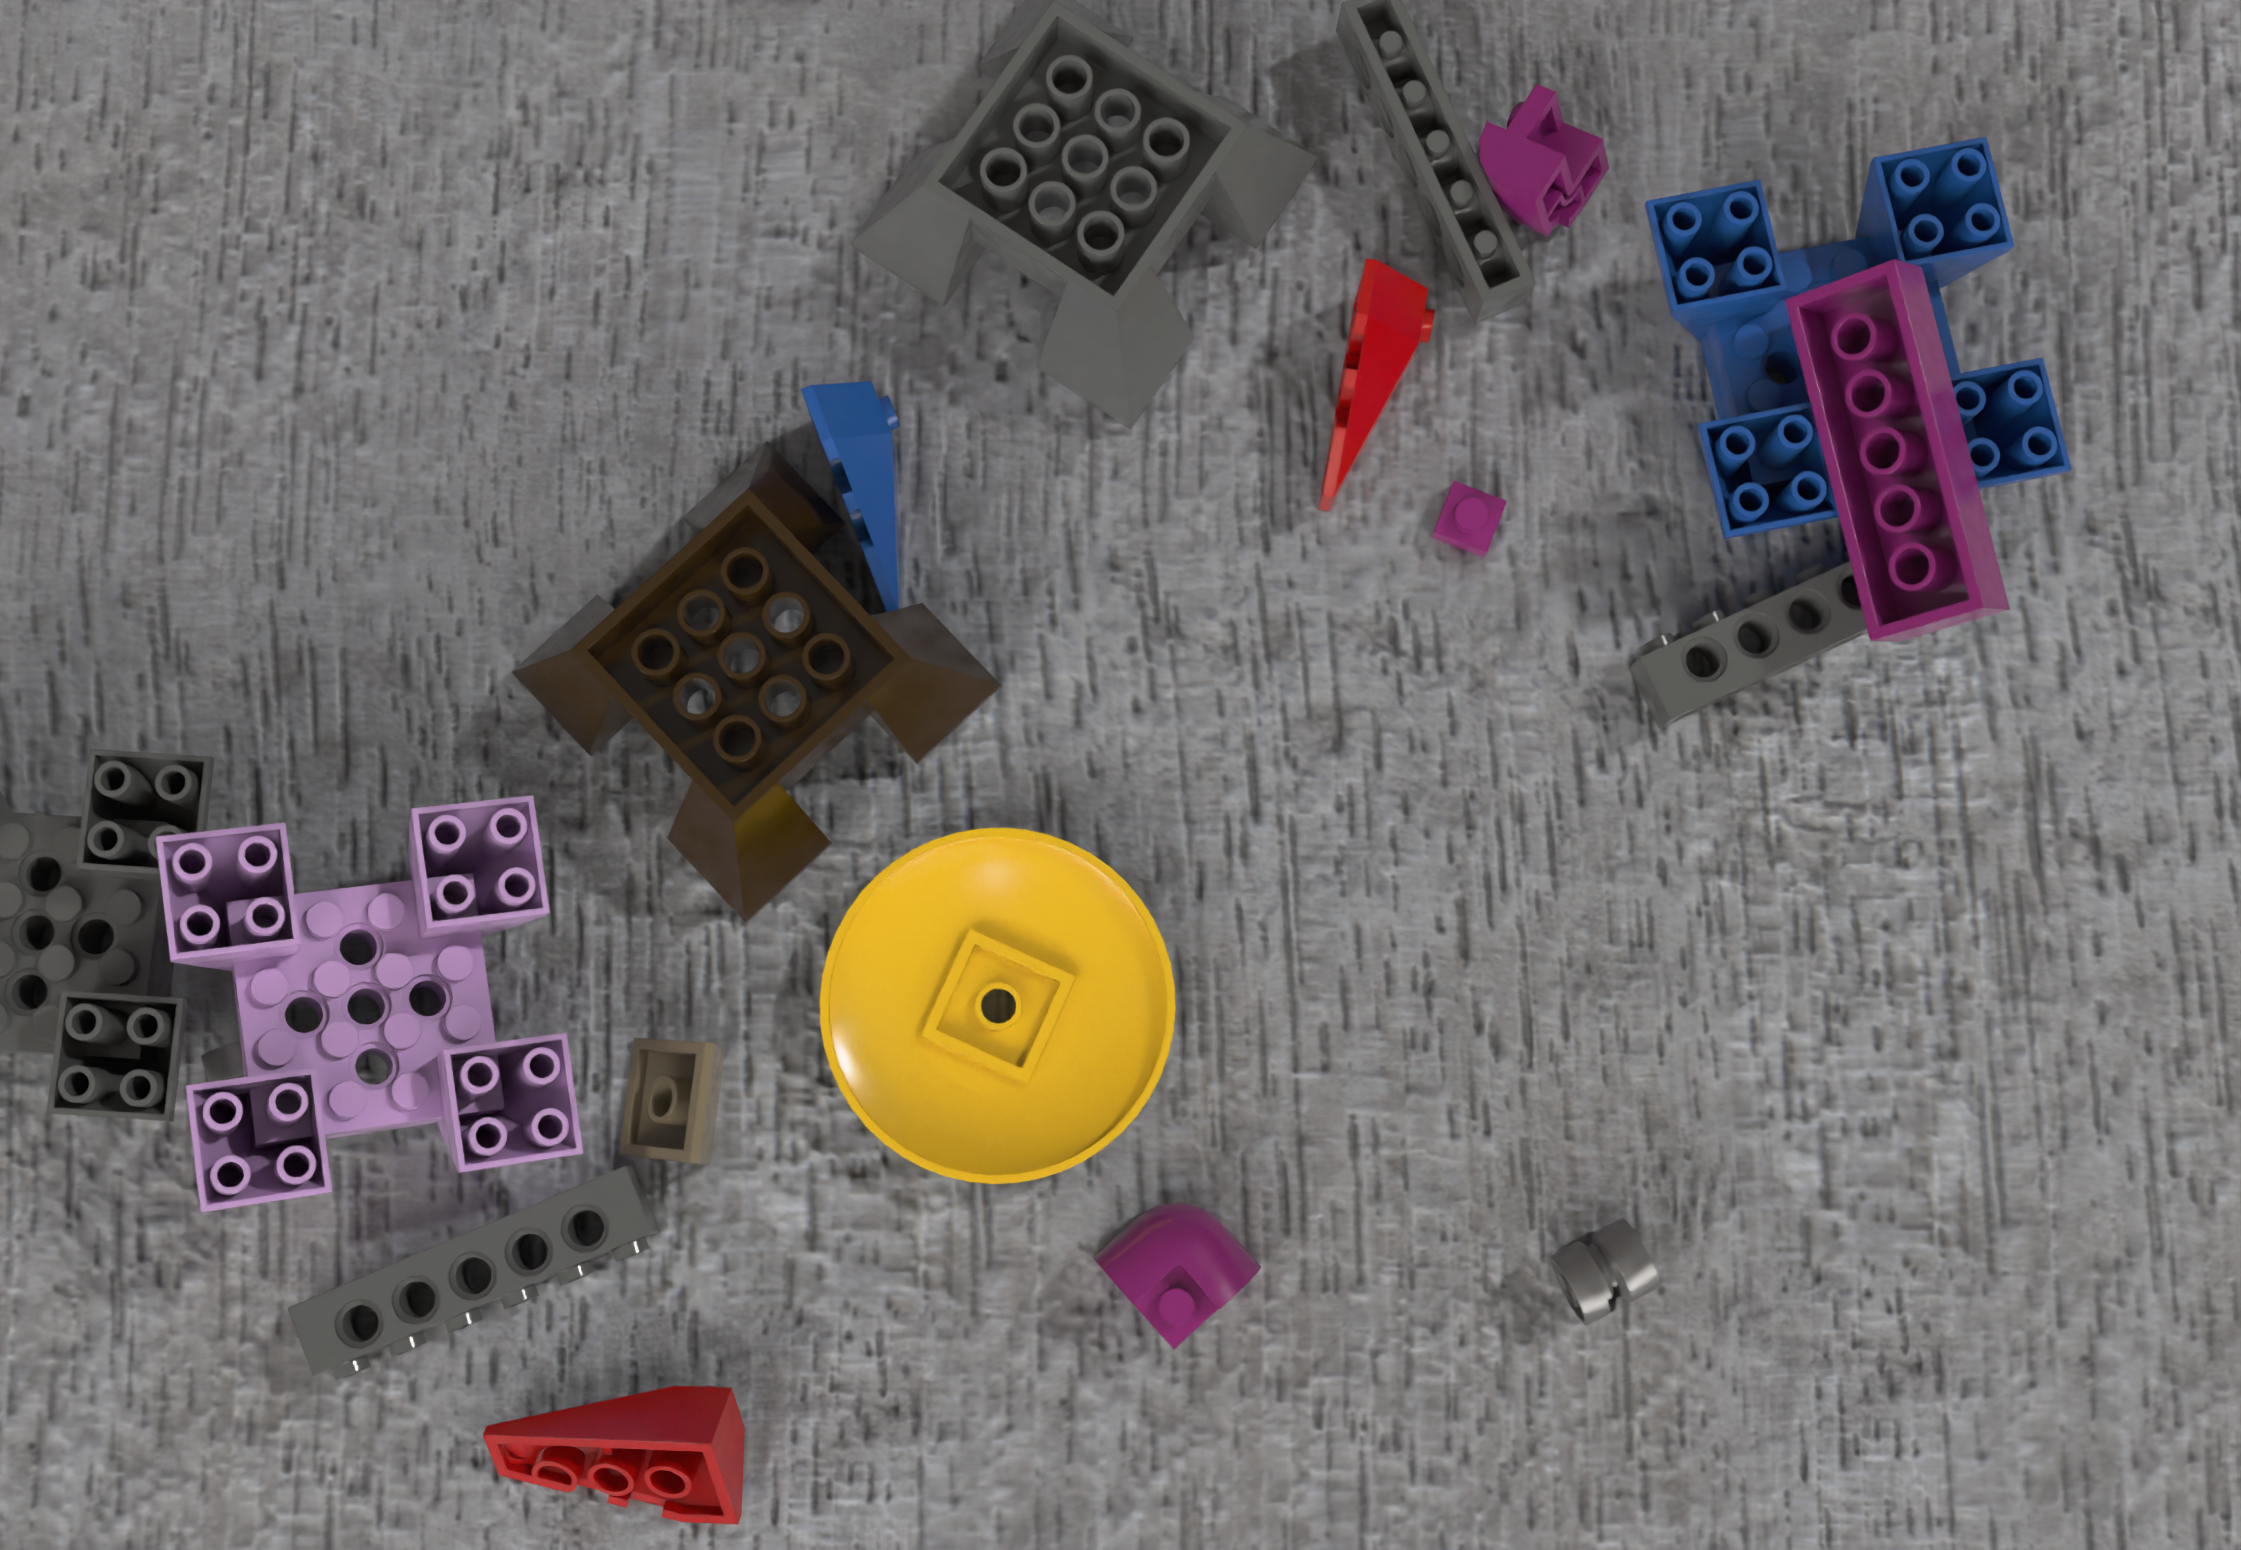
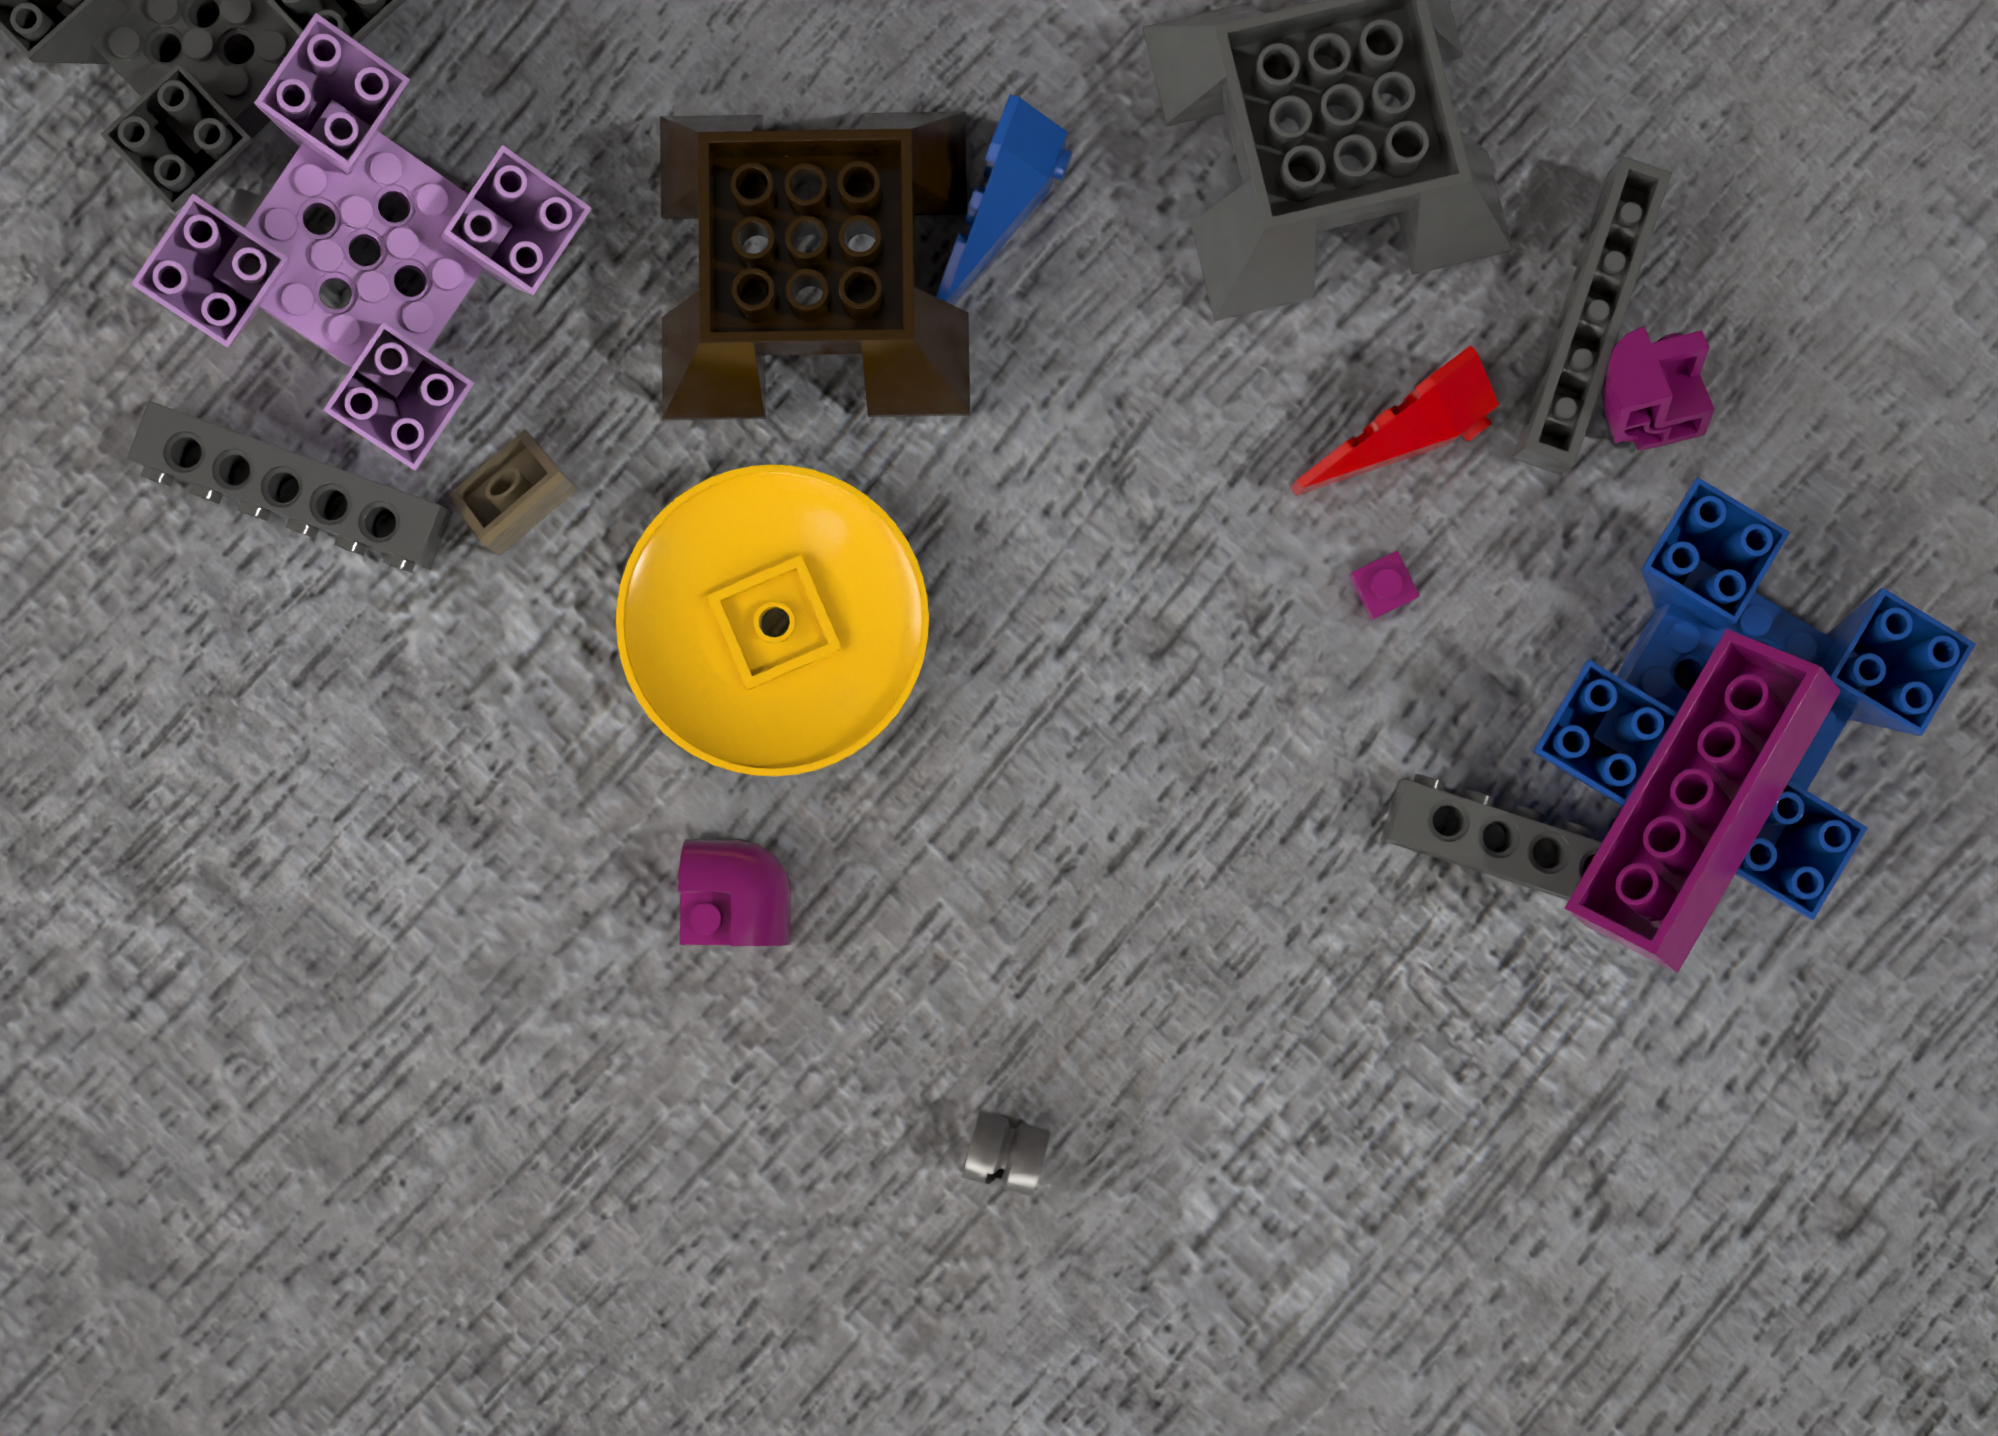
camera: 45 degrees right, 5 degrees up
red wedge [483,1386,745,1525] -> none

